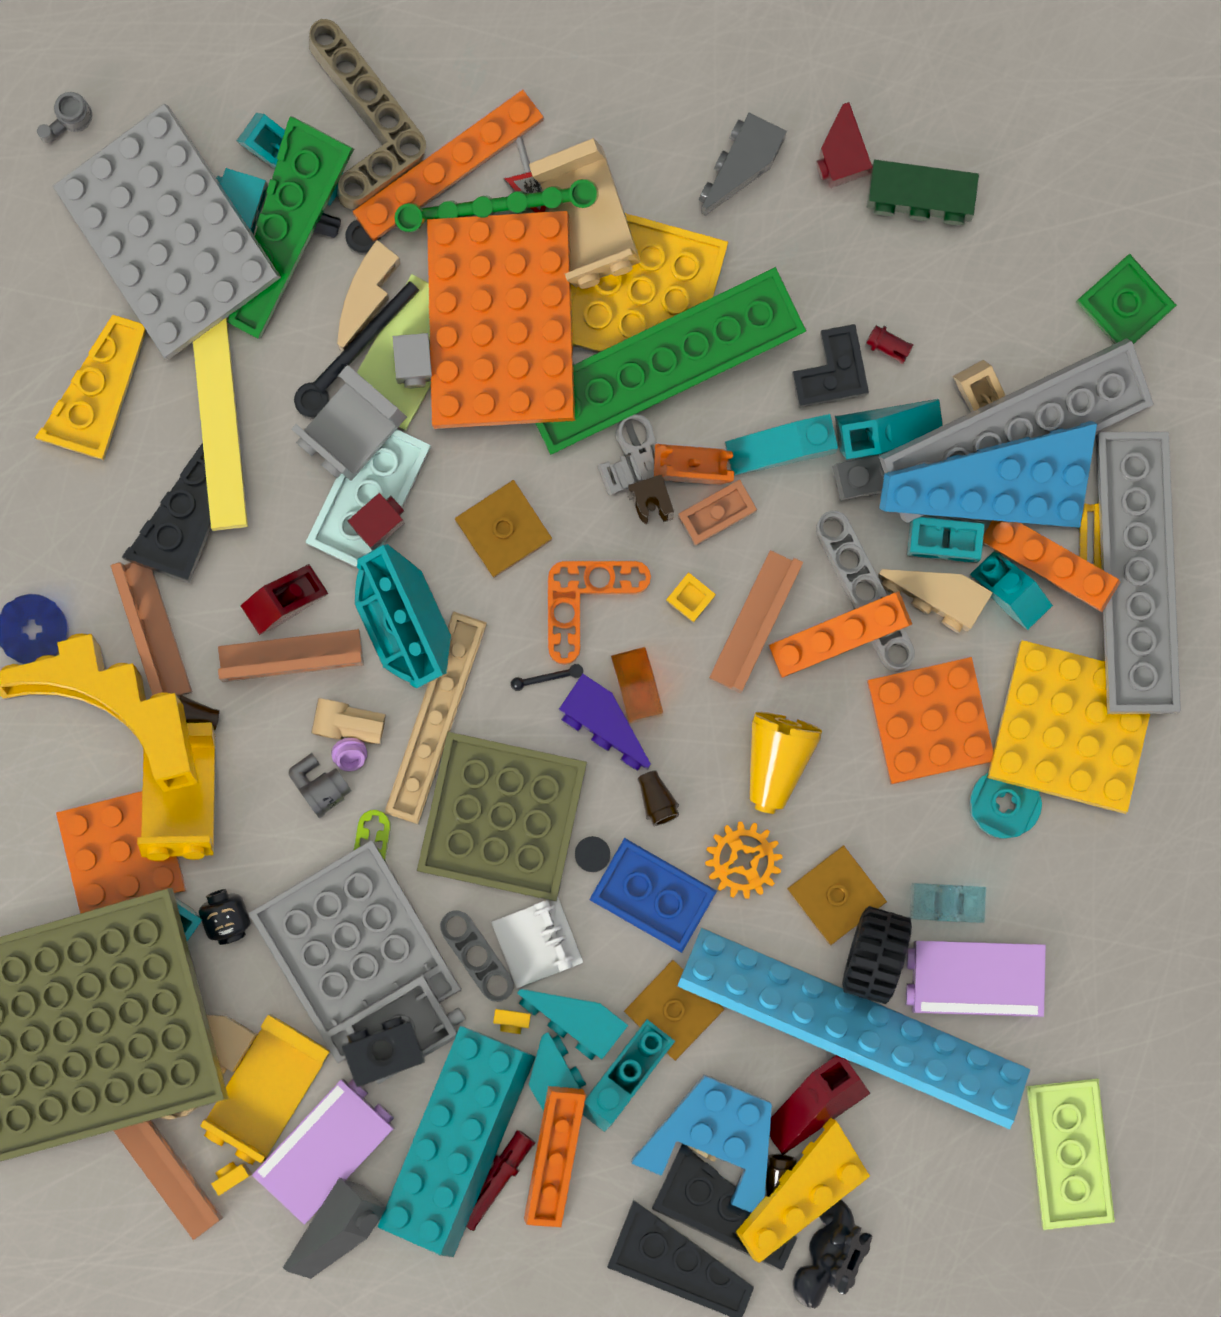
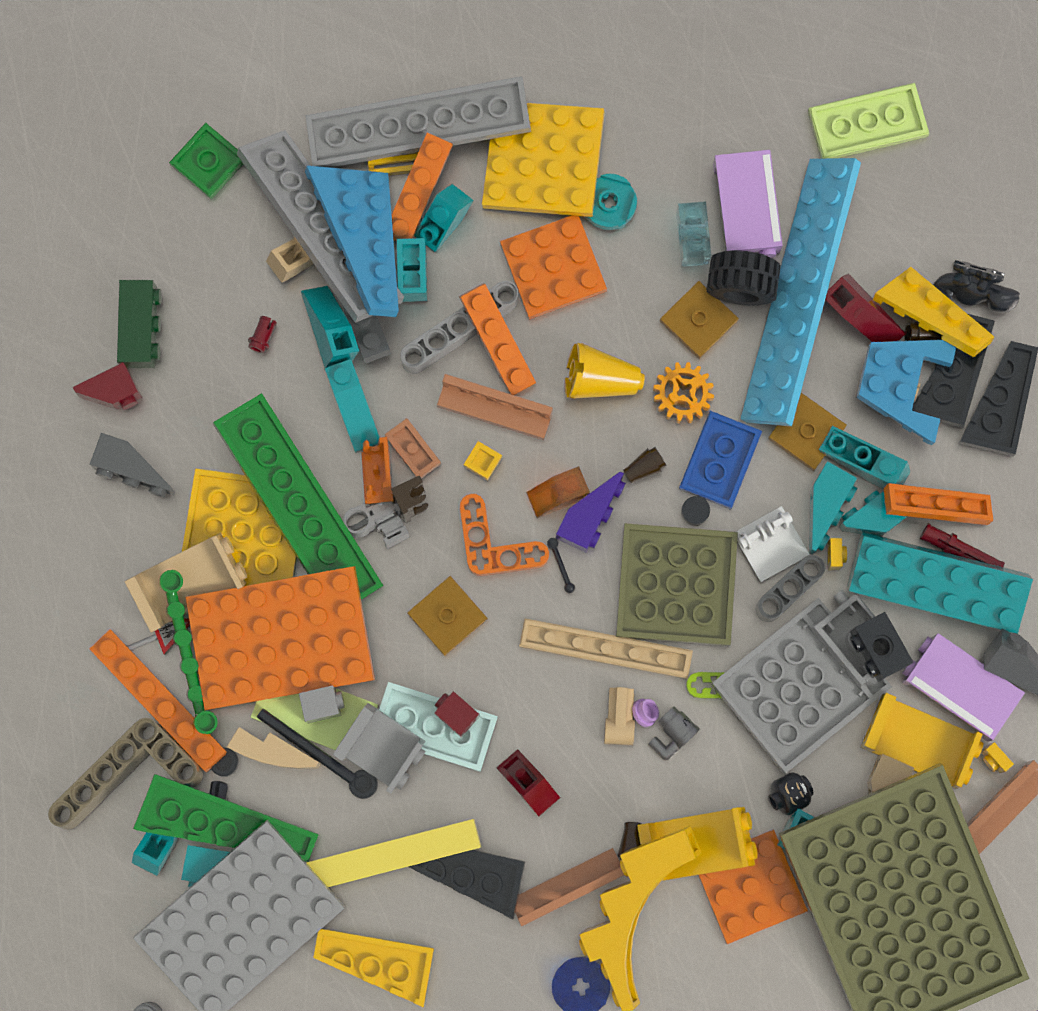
camera: 95 degrees left, 5 degrees down
nougat fence [218,629,364,682] -> none
teal wedge [354,544,451,689] -> none
black plate [792,324,869,408] -> none
tan slope [878,569,993,633] -> none

